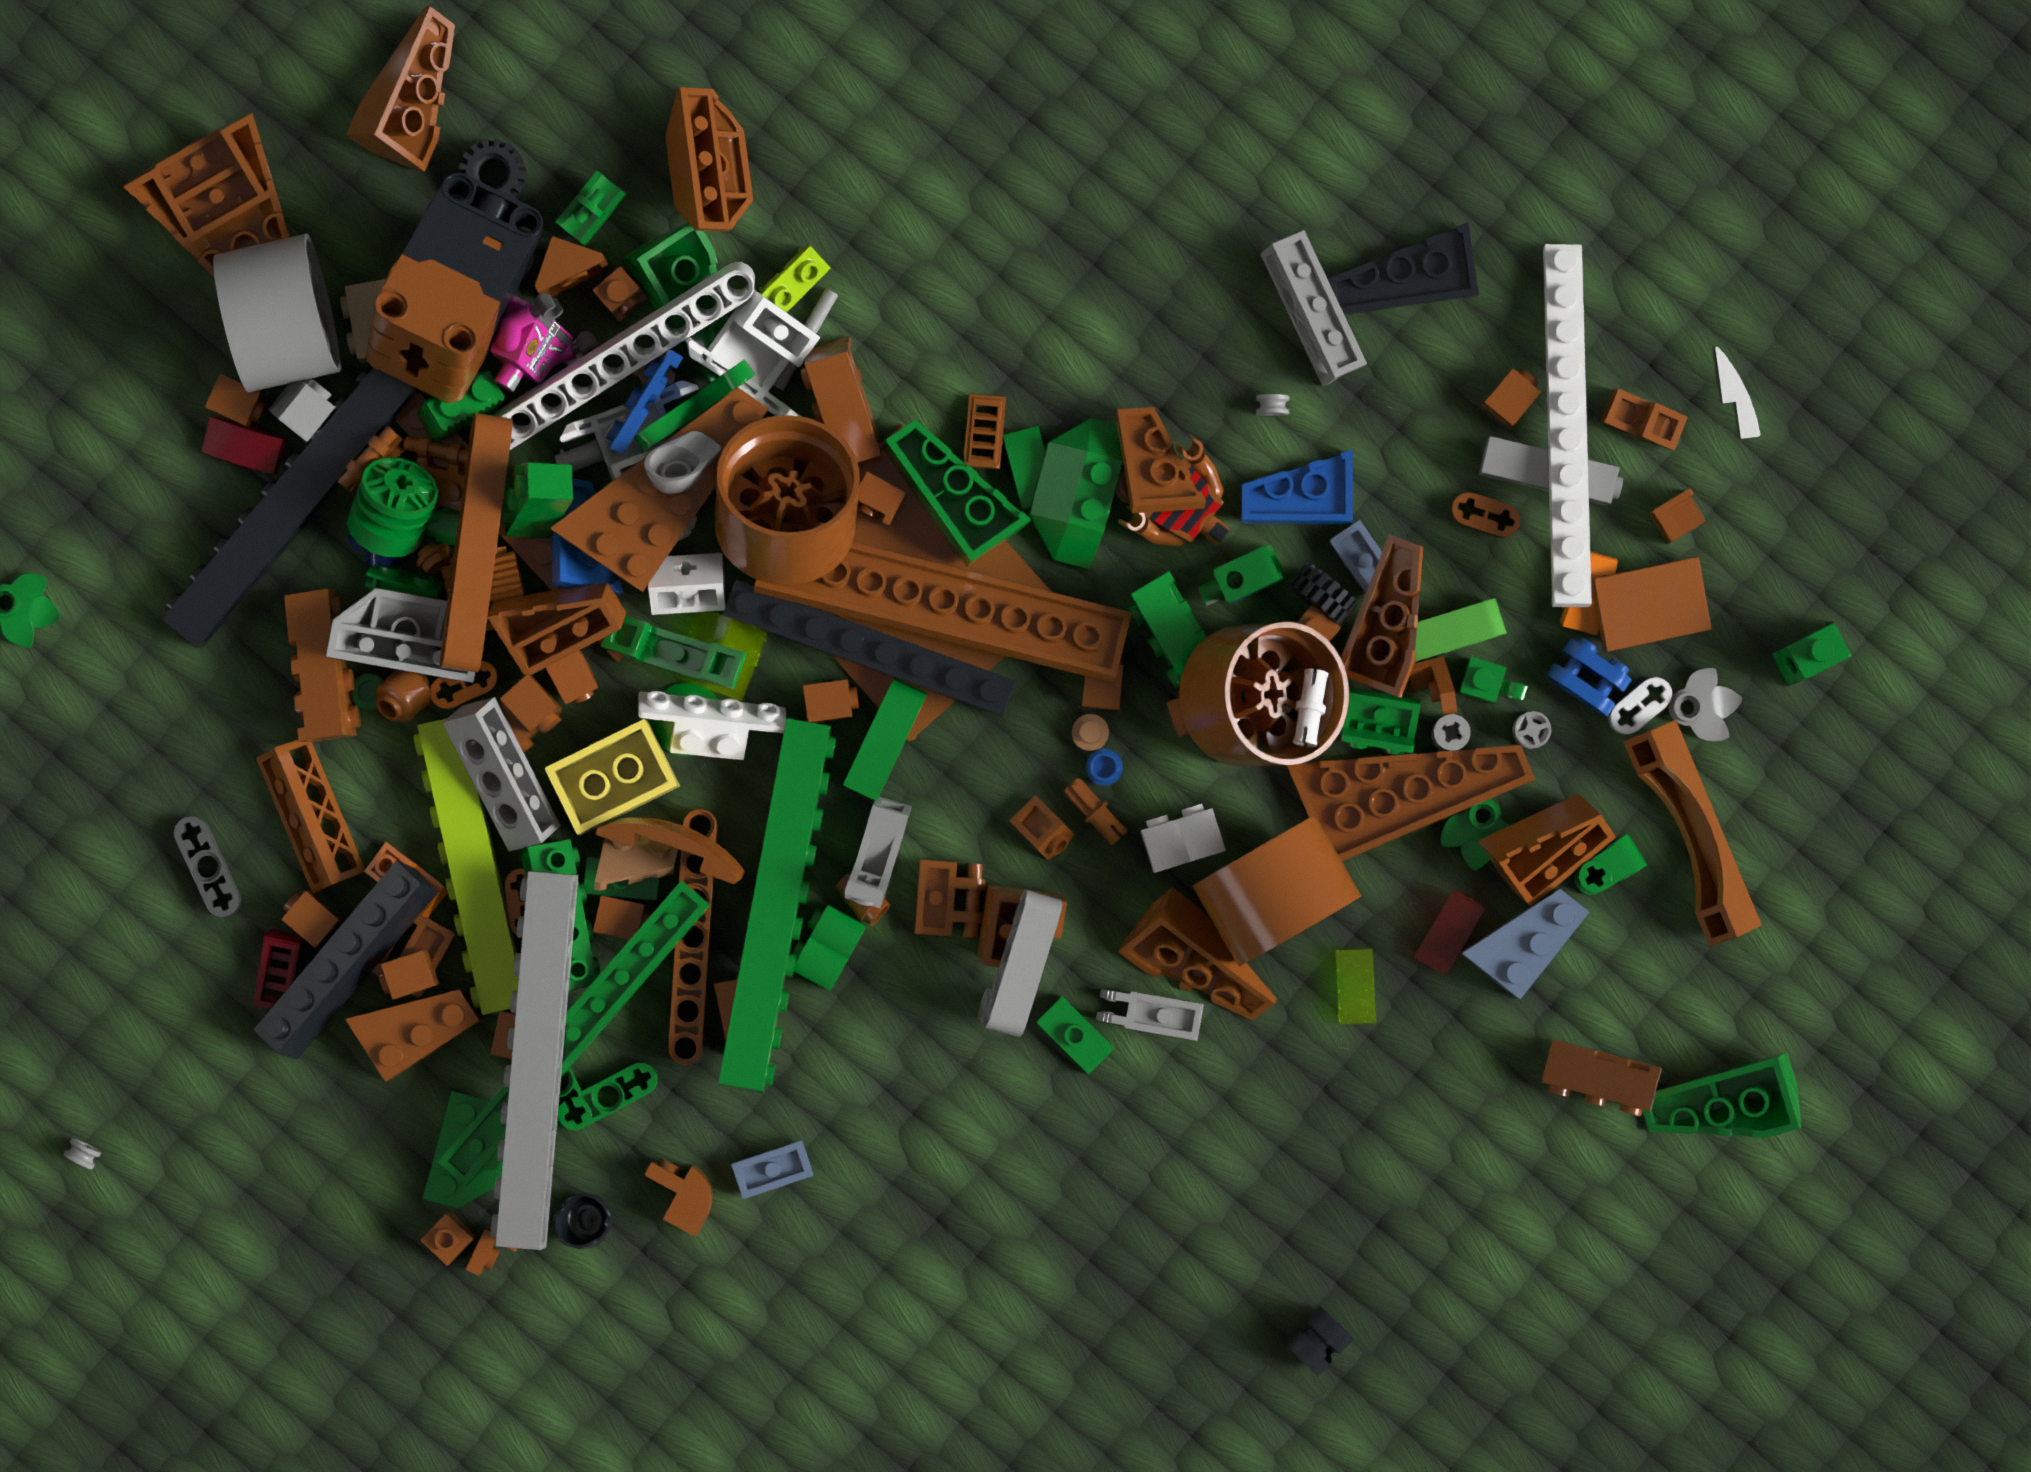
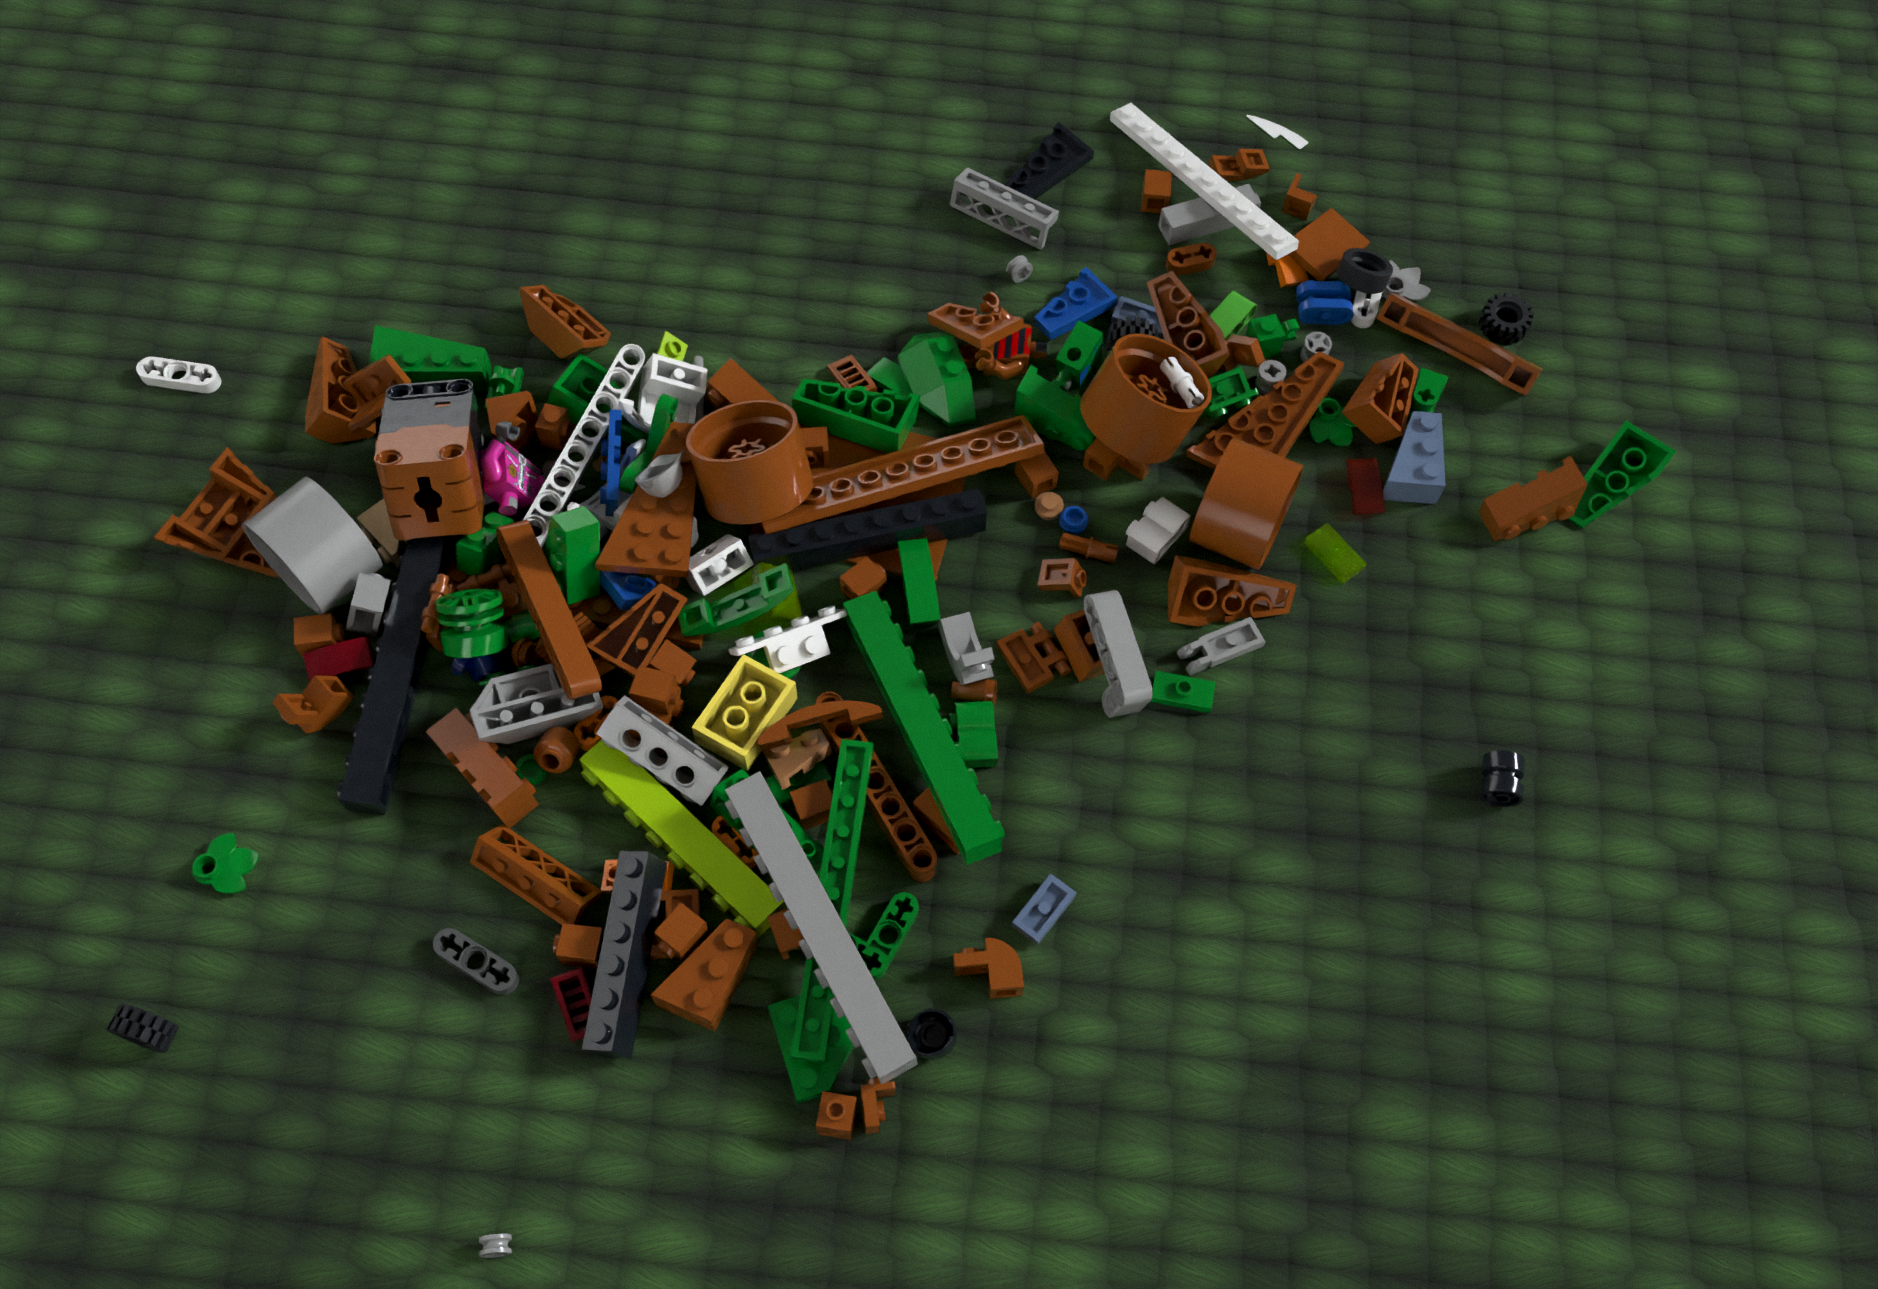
camera: 35 degrees left, 25 degrees down
green torso [1771,622,1851,686] -> none
none -> dark orange brick [272,675,354,733]
none -> dark orange bracket [343,354,411,432]
none -> green wedge [368,325,492,391]
none -> black tyre [1337,248,1393,294]
none -> black tyre [1478,292,1534,345]

